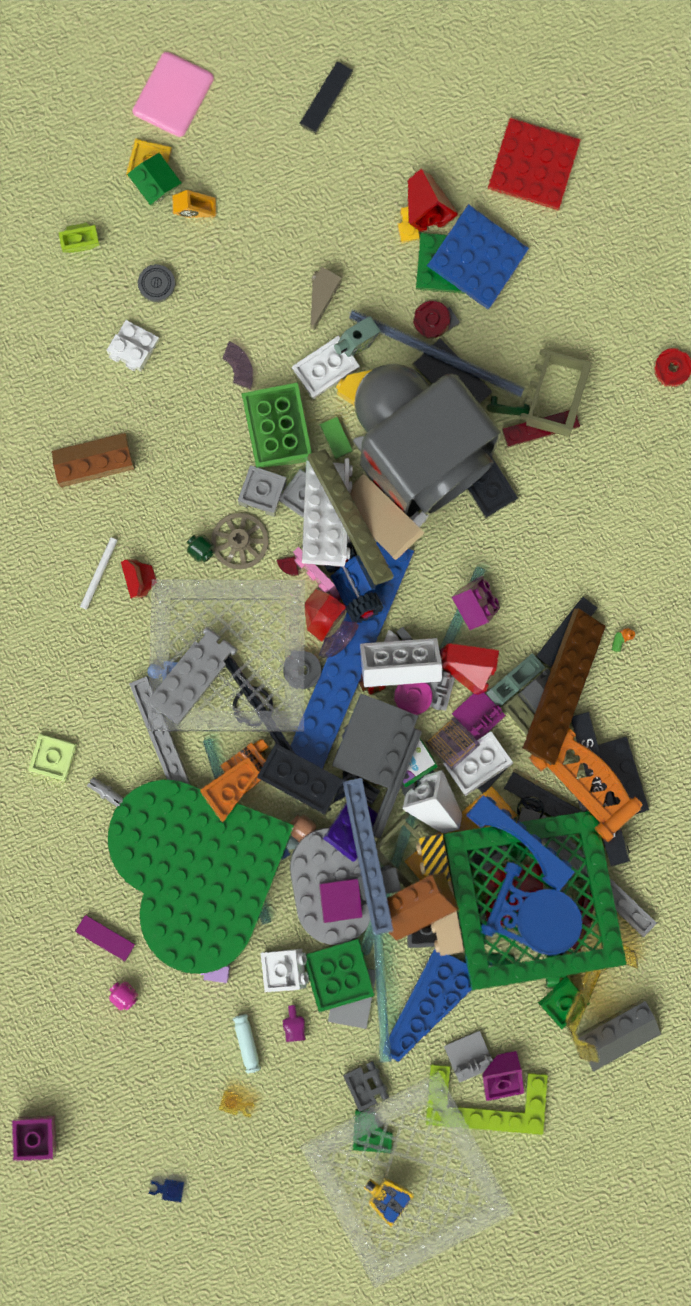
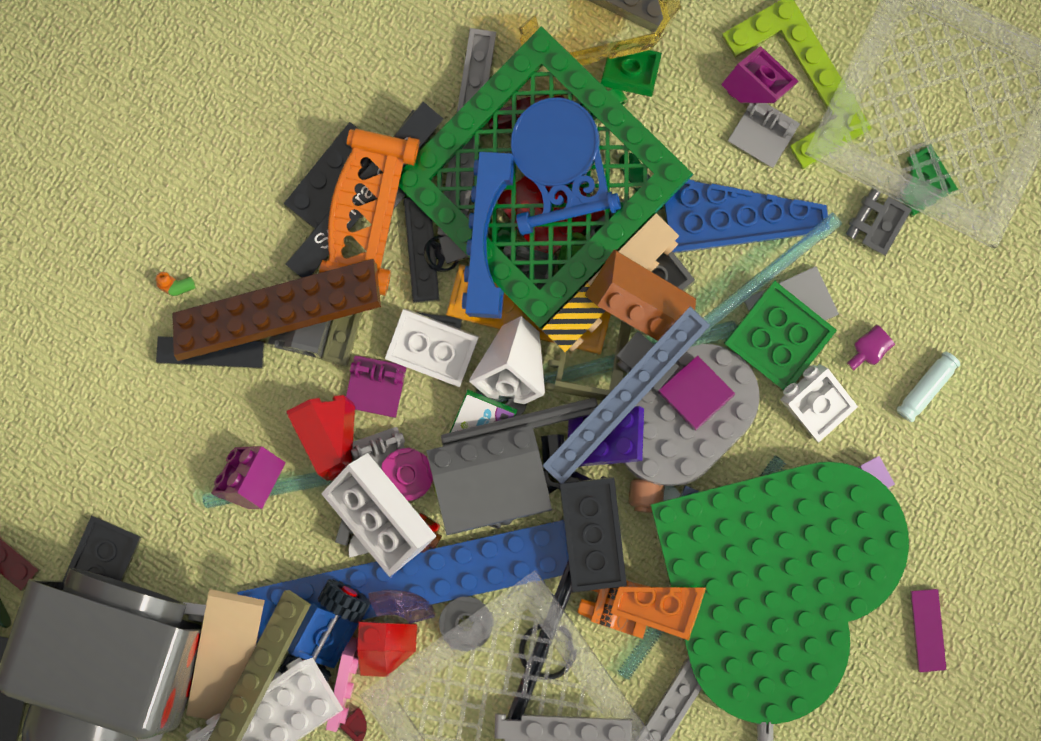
camera: 115 degrees left, 0 degrees up
dark pink head [109,981,138,1011] -> none
clear yellow plate [218,1090,255,1117] -> none
torso [364,1178,414,1227] -> none
tile [426,717,480,770] -> none
sand green slope [486,653,545,707] -> none

